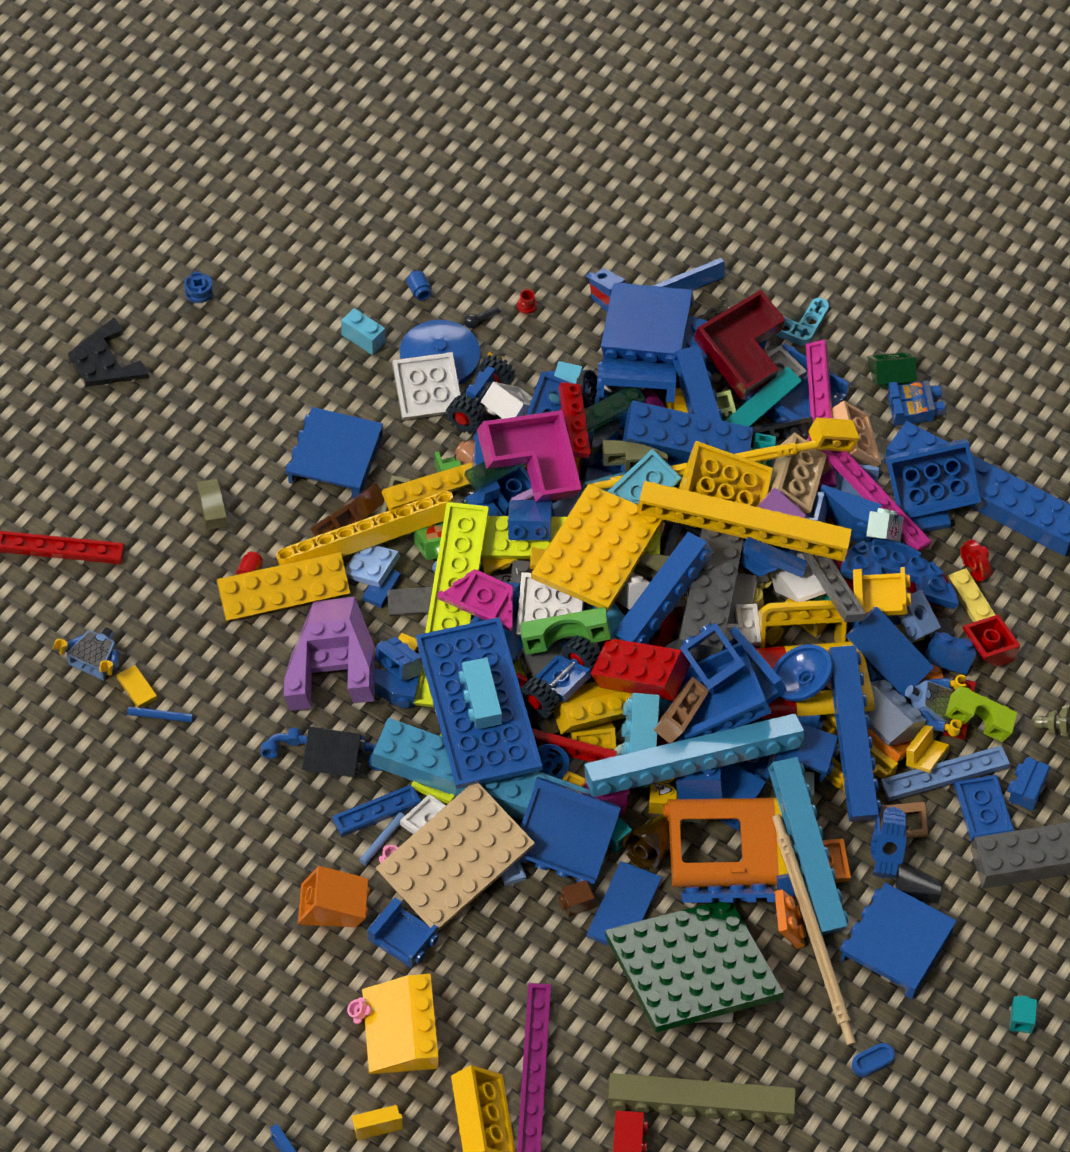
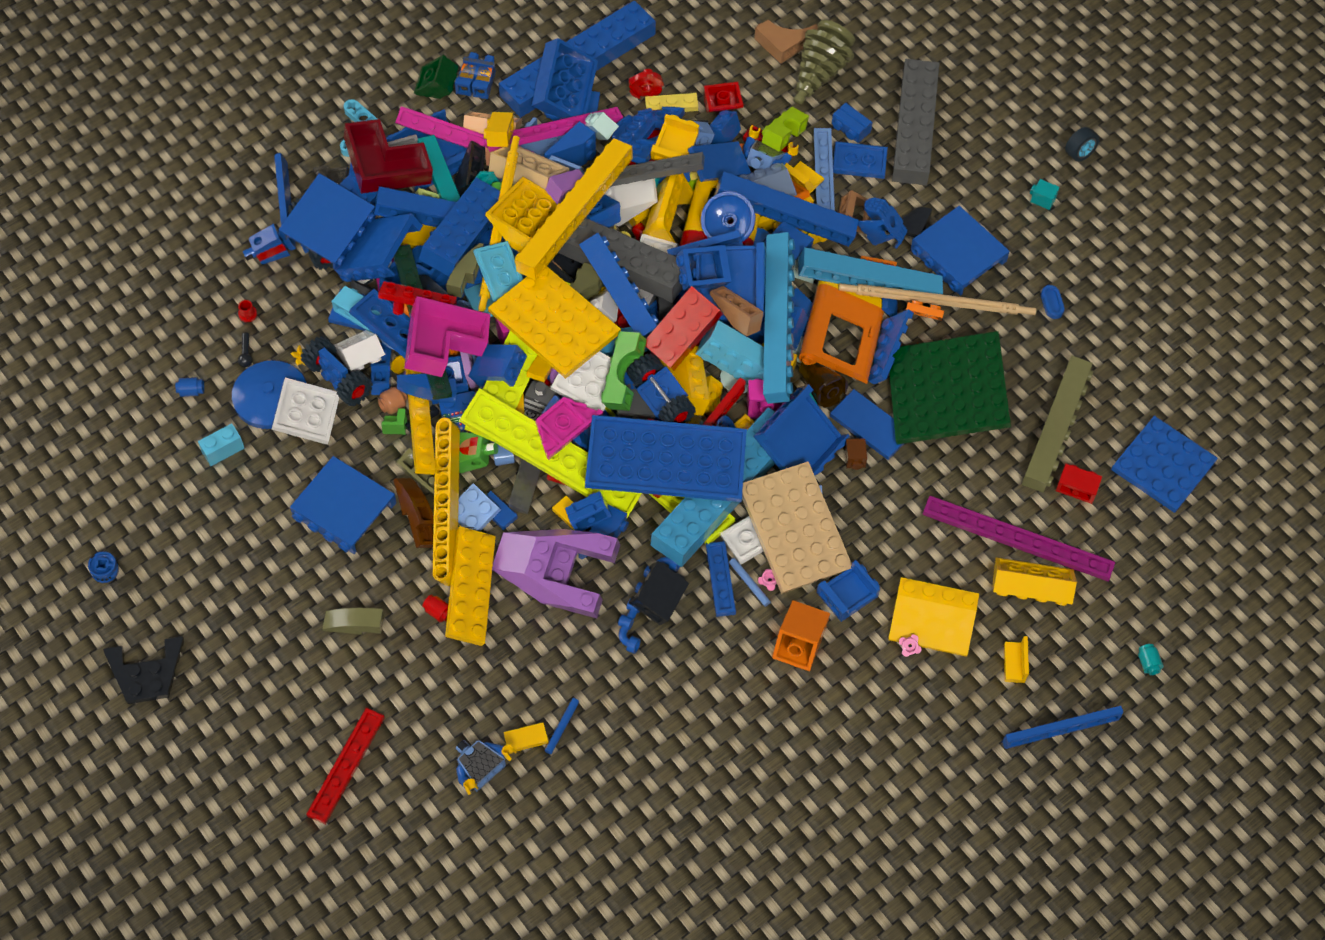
camera: 70 degrees left, 5 degrees up
medium azure brick [458,657,502,729] -> none
blue tile [743,537,807,577] -> none

